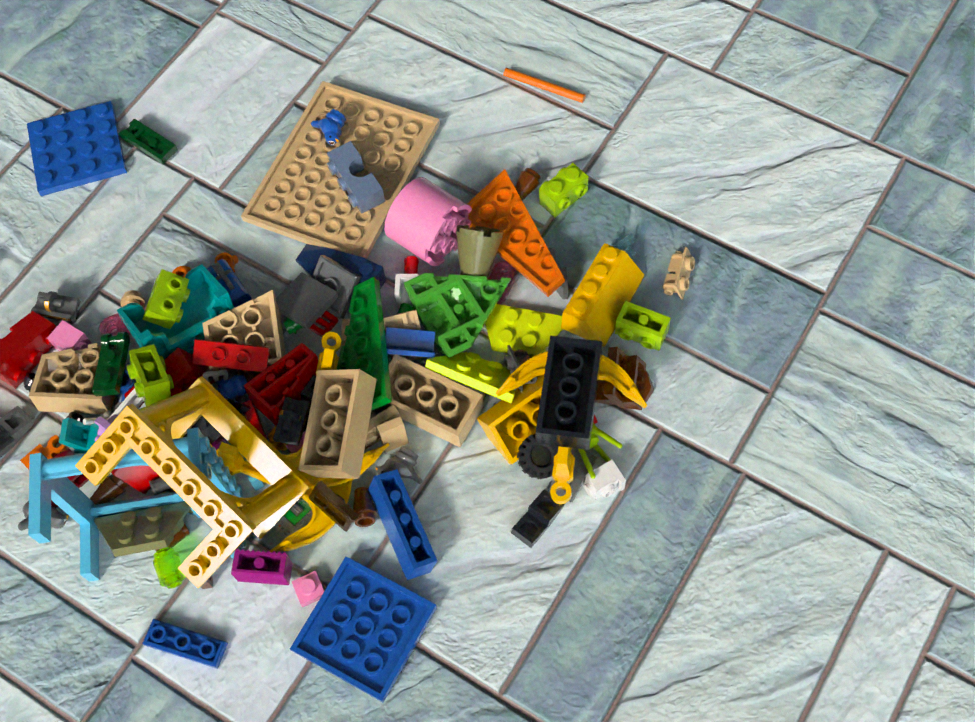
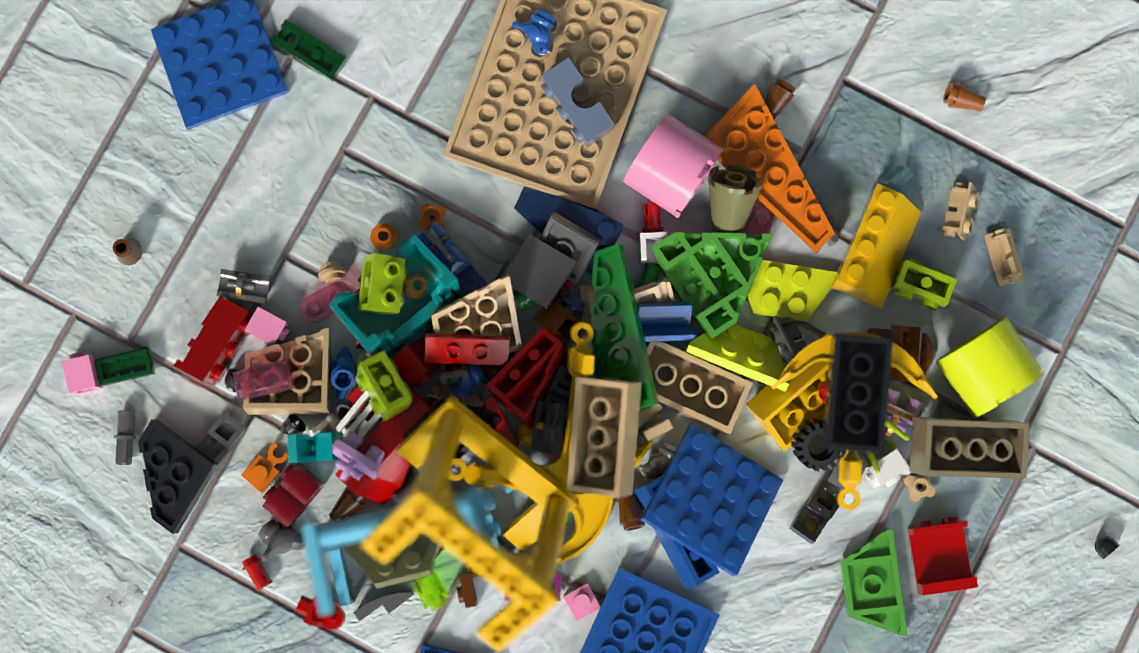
camera: 10 degrees left, 20 degrees up
dark green plate [92,332,130,397] -> none
dark brown plate [309,481,359,532] -> none
lime brick [539,163,589,218] -> none
none -> clear pink plate [233,360,295,401]
none -> red pin [242,554,273,591]
none -> red hips [295,595,345,630]
none -> dark grey slope [353,591,413,621]
none -> clear orange cone [402,272,429,299]
none -> reddish brown brick [532,301,580,345]
none -> dark blue plate [559,292,586,316]
none -> blue plate [640,423,783,576]
none -> bright green wing [840,529,908,636]
none -> lavender hips [885,388,924,437]
none -> tan plate [904,474,936,502]
none -> red panel [907,516,979,596]
none -> dark tan brick [909,416,1030,479]
none -> neon yellow brick [936,317,1044,418]
none -> dark orange cone [943,82,986,112]
none -> tan hinge [984,228,1025,287]
none -> black hinge [1095,536,1120,559]

